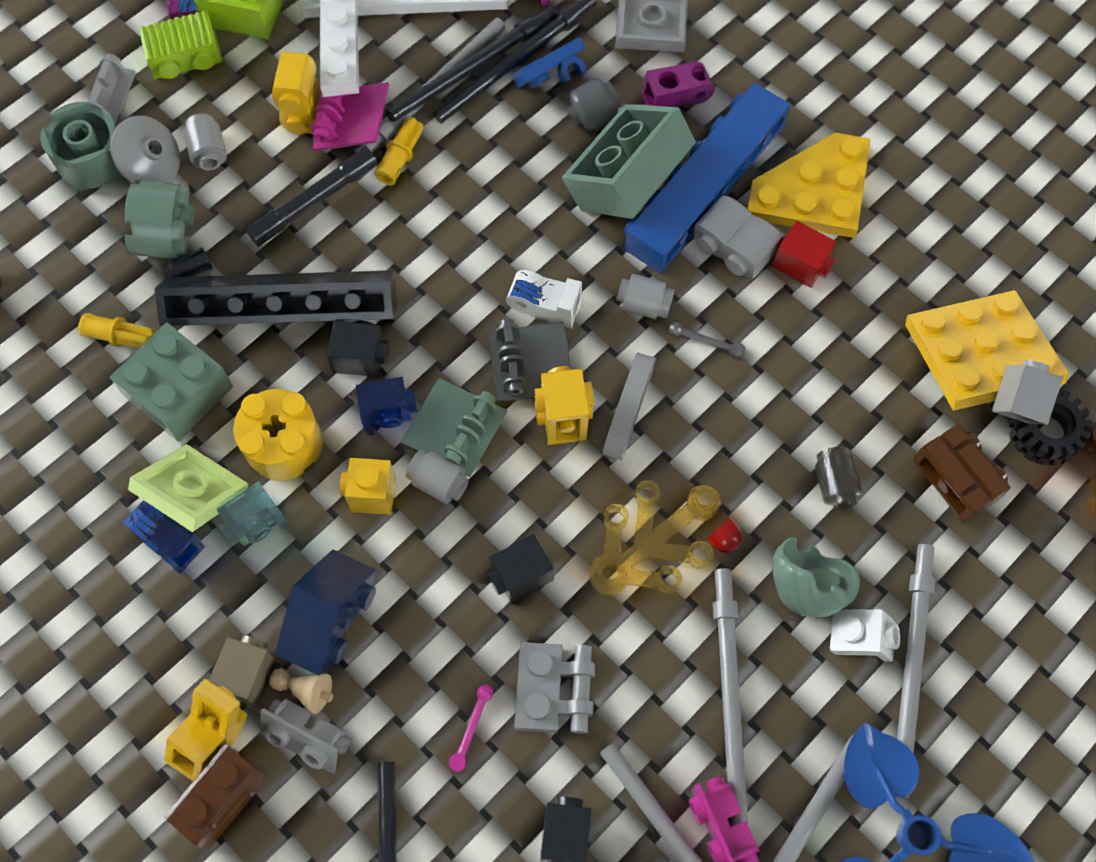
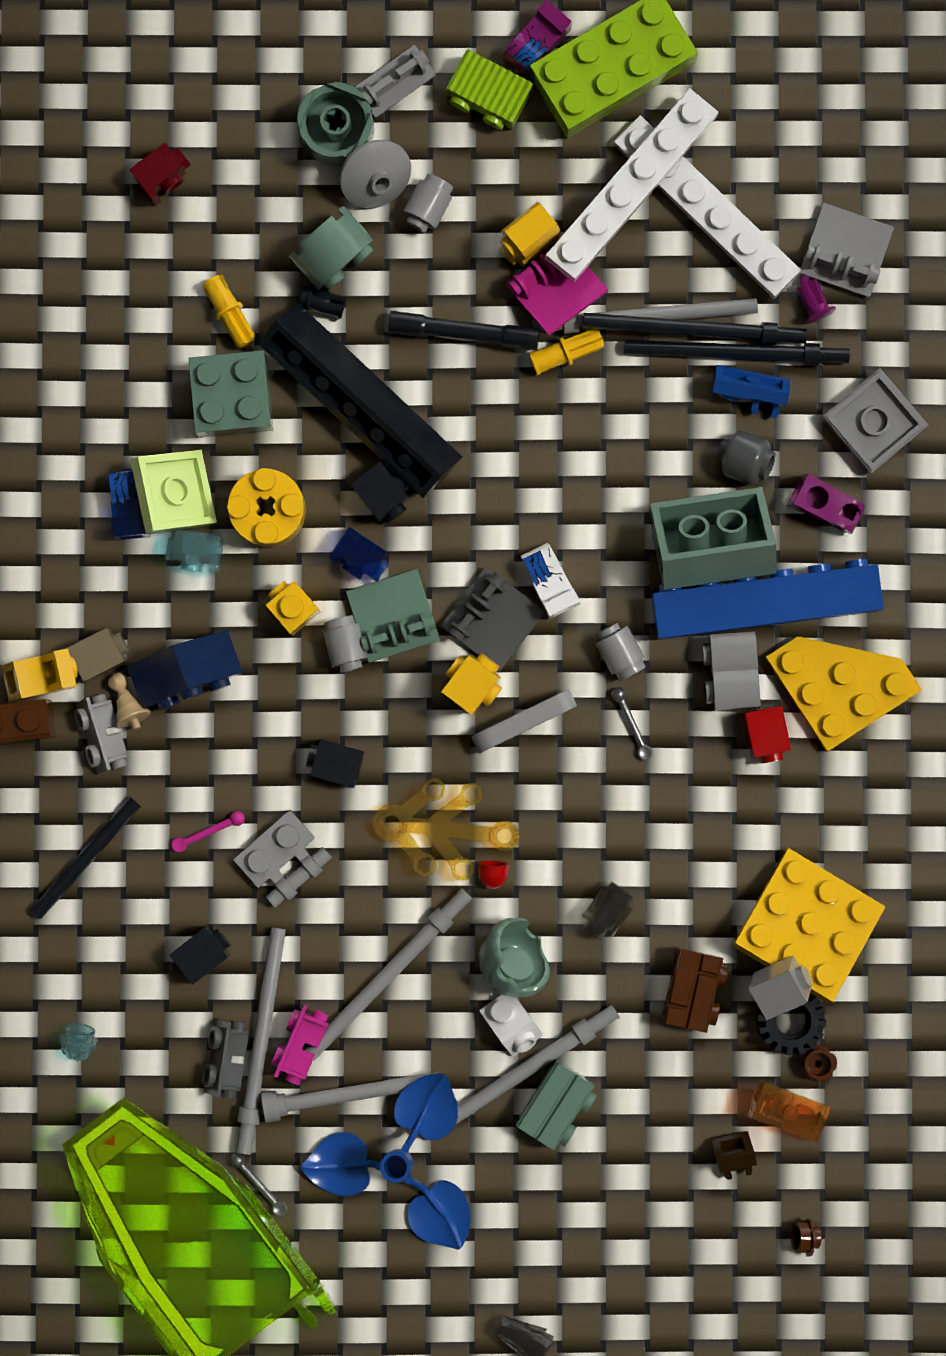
camera: 45 degrees right, 20 degrees up
none -> sand green brick [515,1059,597,1150]

